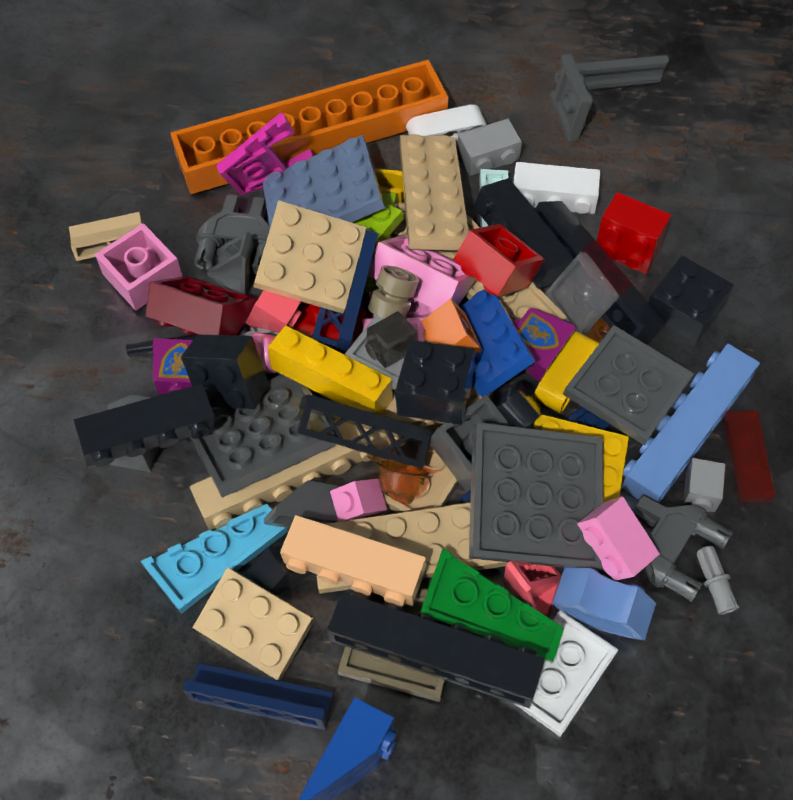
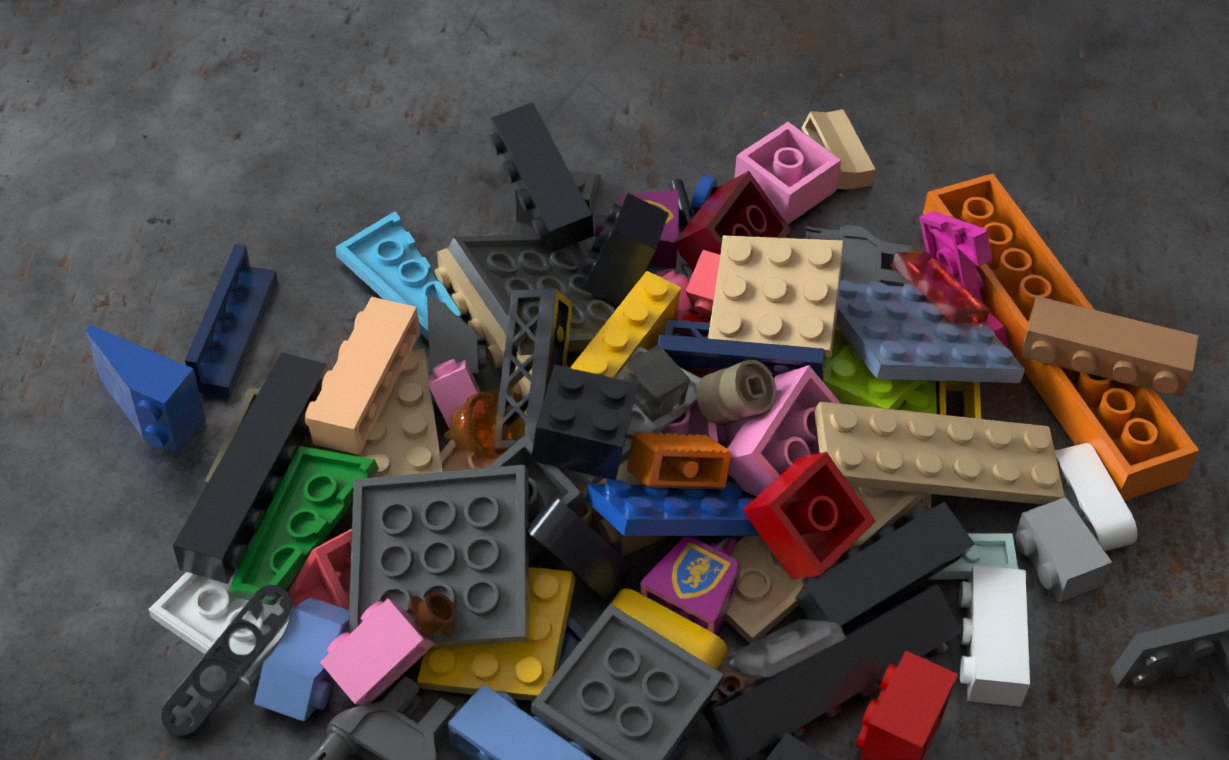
camera: 85 degrees right, 10 degrees down
tan plate [192,568,315,680] -> none
none -> black beam [161,585,293,737]
none -> reddish brown plate [408,592,456,638]
none -> blue tile [691,175,718,212]
none -> clear red tile [892,252,990,324]
none -> medium nougat brick [1020,296,1199,397]

